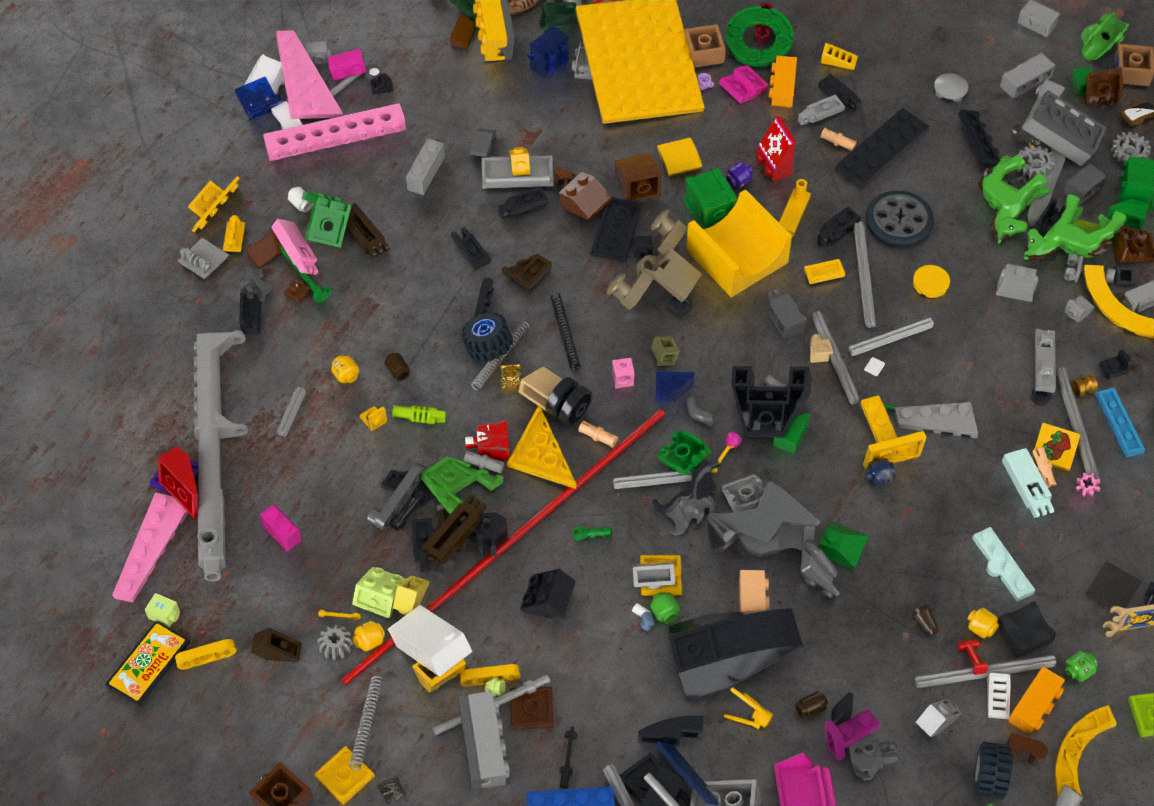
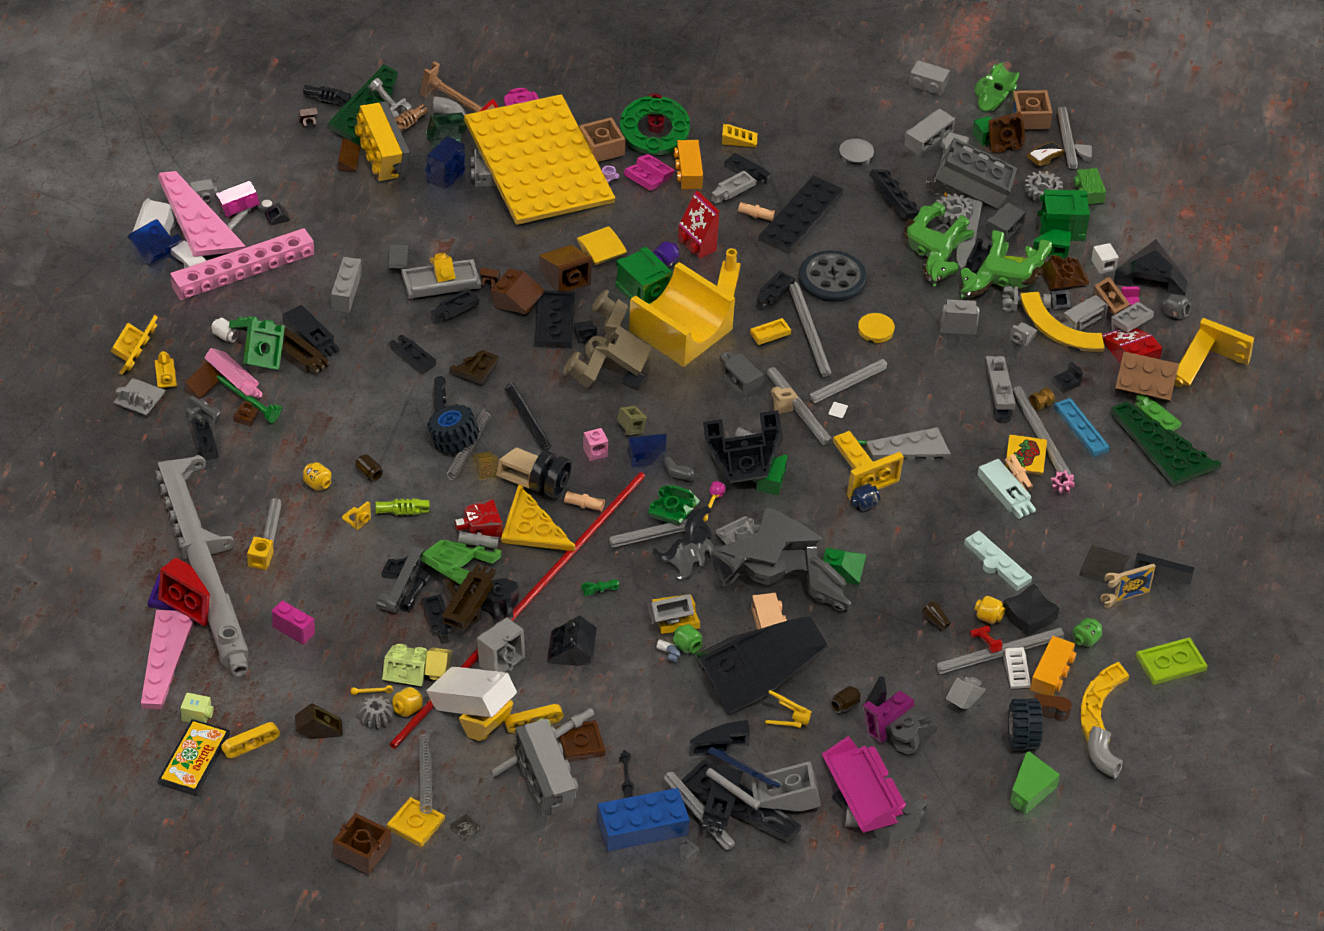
camera: 15 degrees left, 10 degrees down
none -> yellow brick [247,536,274,570]
none -> black hinge [282,305,340,358]
none -> light grey brick [477,617,526,672]

